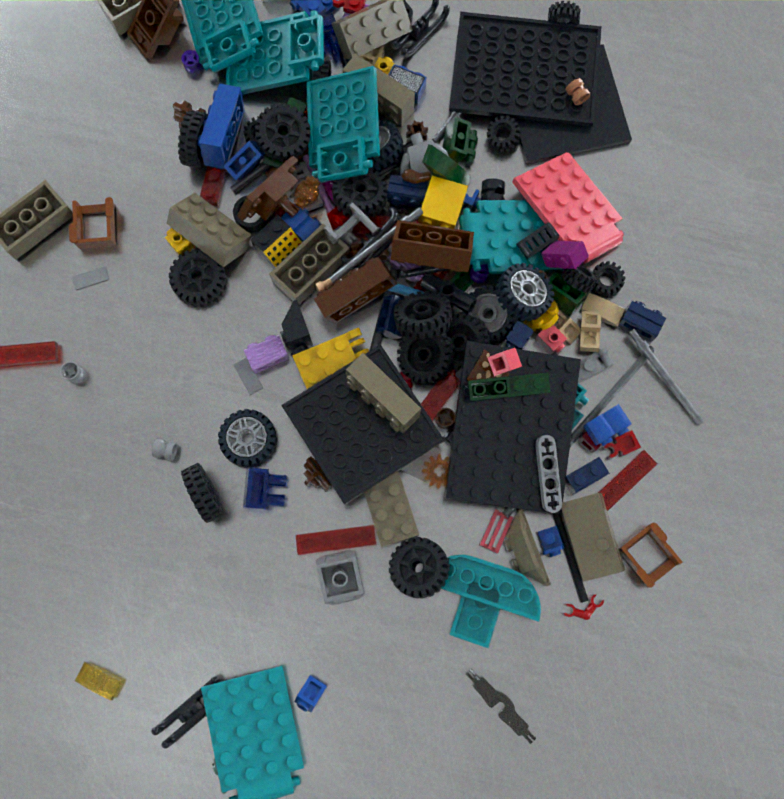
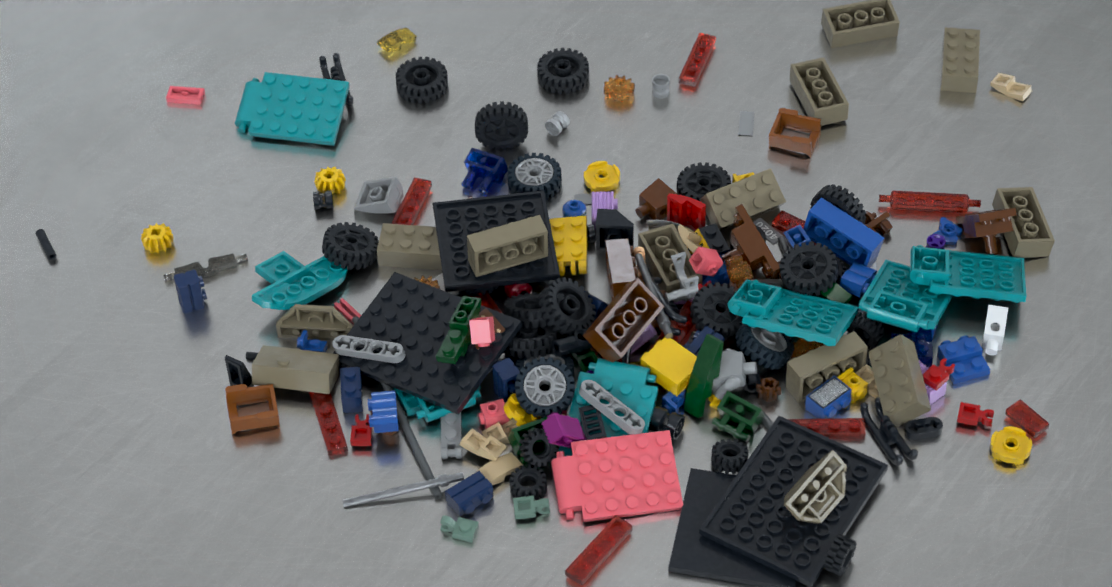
camera: 115 degrees right, 30 degrees down
blue bracket [294,676,327,712] -> none
red arm [563,594,604,620] -> none
nougat wheel [565,78,591,105] -> none
none -> yellow gear [141,222,174,254]
none -> dark blue brick [174,270,207,314]
none -> black slope [225,355,252,388]
none -> black wheel [313,190,333,210]
none -> yellow gear [314,166,346,196]
none -> black wheel [396,57,448,103]
none -> sand green plate [440,515,478,543]
none -> sand green plate [513,496,550,520]
none -> black wheel [537,48,589,94]
none -> blue head [562,200,587,218]
none -> clear red plate [565,516,632,586]
none -> light grey beam [579,380,645,435]
none -> yellow plate [584,161,620,192]
none -> clear orange gear [604,75,635,102]
none -> reddish brown torso [635,178,677,220]
none -> white sticker [647,220,679,229]
none -> red slope [667,194,706,231]
none -> tan slope [678,224,702,253]
none -> coral brick [689,247,723,277]
none -> light grey sticker [753,218,783,244]
none -> dark tan wedge [784,450,847,524]
none -> clear red plate [788,418,866,439]
none -> blue brick [840,262,877,297]
none -> clear red plate [879,190,981,213]
none -> blue animal [933,217,962,245]

